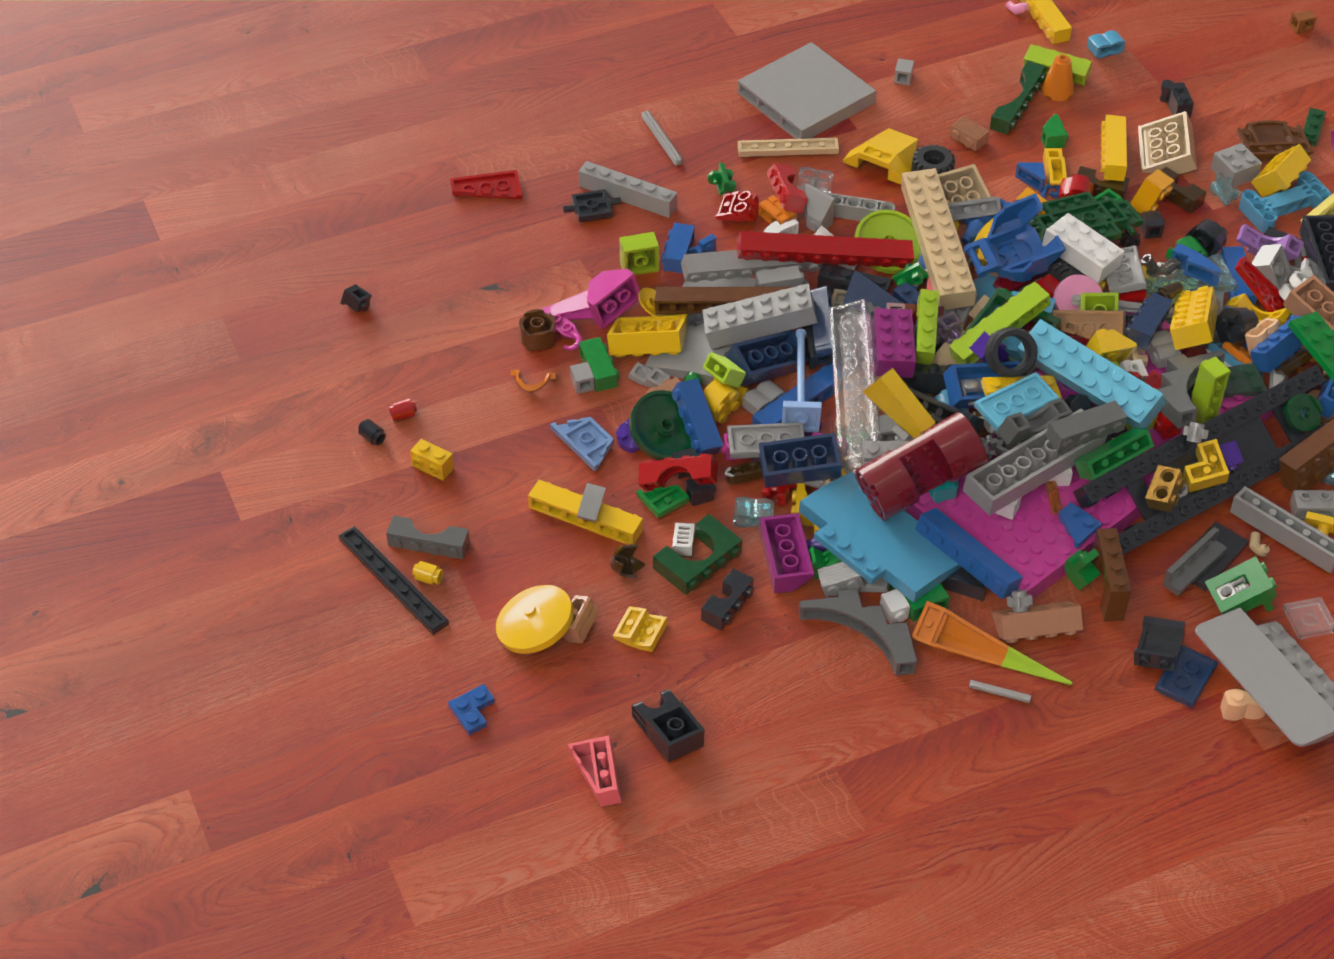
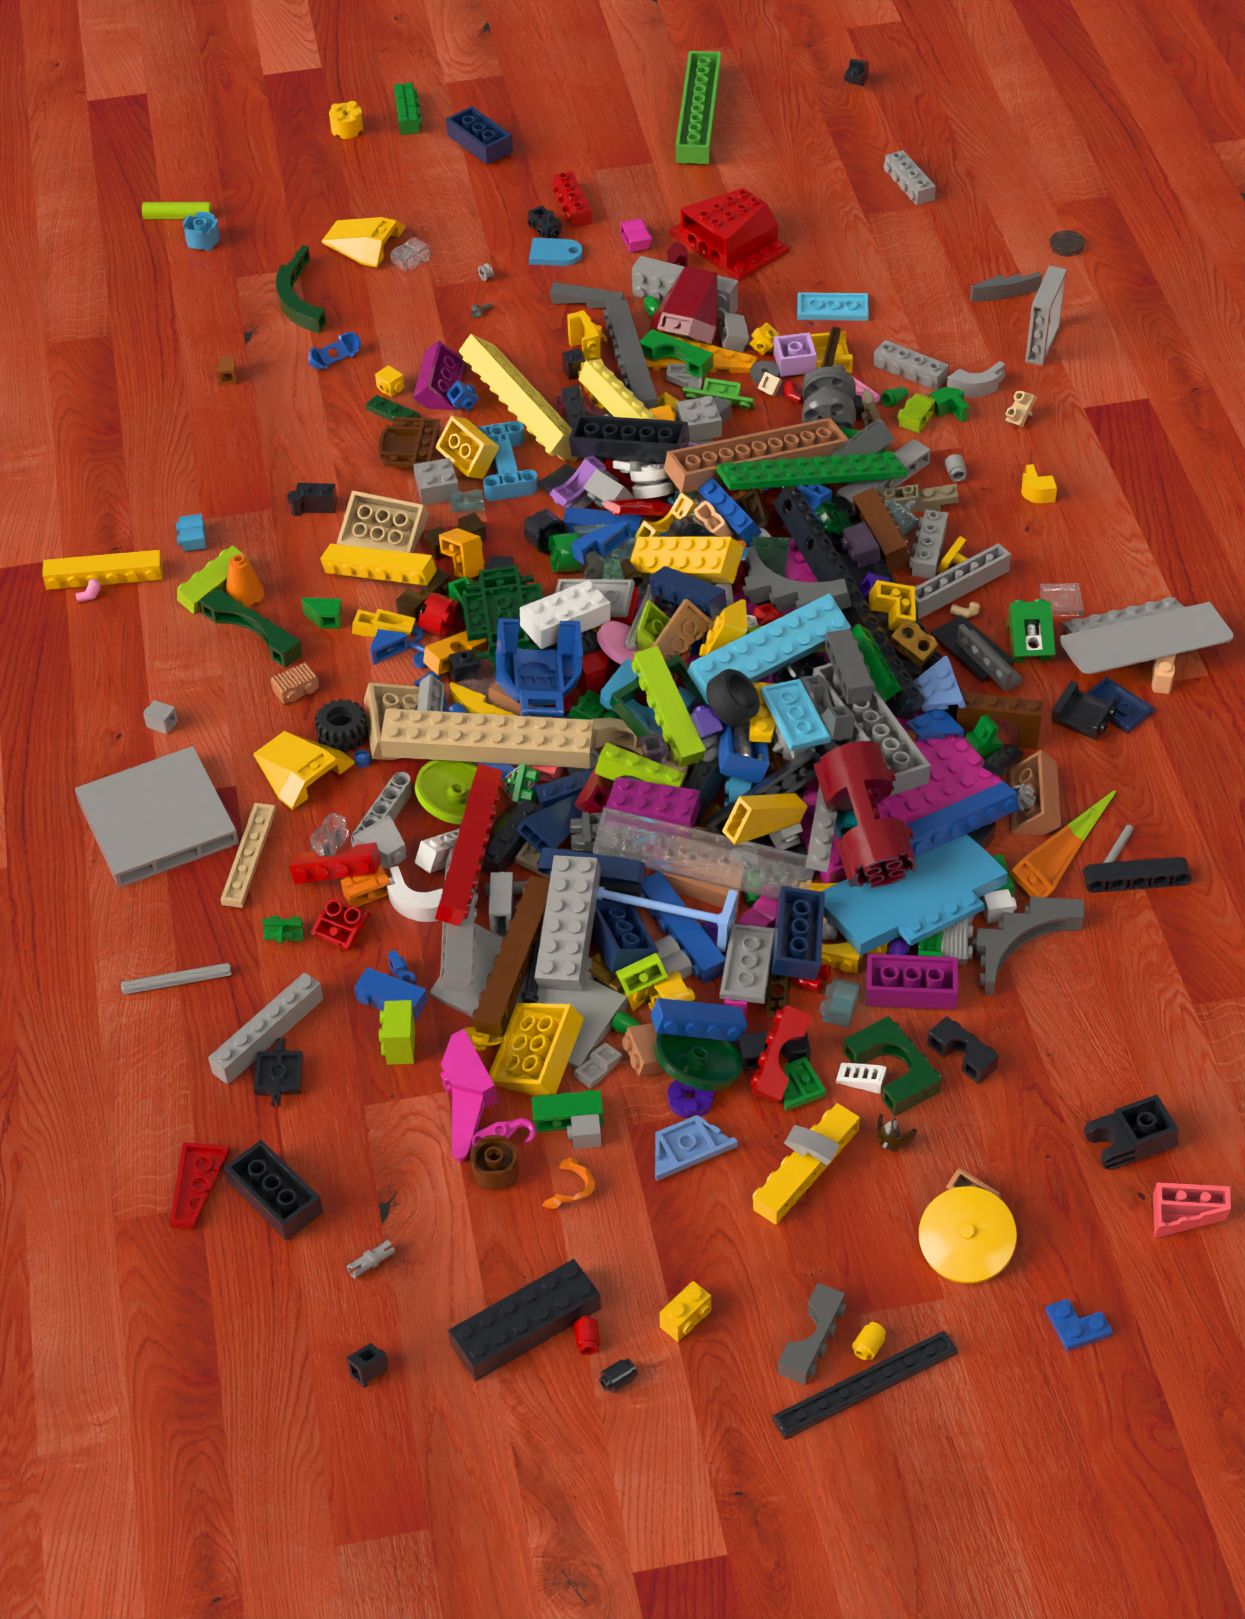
camera: 75 degrees left, 0 degrees up
yellow slope [613,606,669,652] -> none
light grey gear [1183,422,1209,443] -> none
lime brick [1191,356,1230,424] -> none
none -> black brick [224,1140,323,1241]
none -> light grey pin [347,1240,395,1279]
none -> black brick [448,1259,601,1382]
none -> clear purple brick [841,522,881,568]
none -> medium blue wing [913,655,966,711]
none -> black plate [982,744,1024,777]
none -> black beam [1082,857,1192,893]

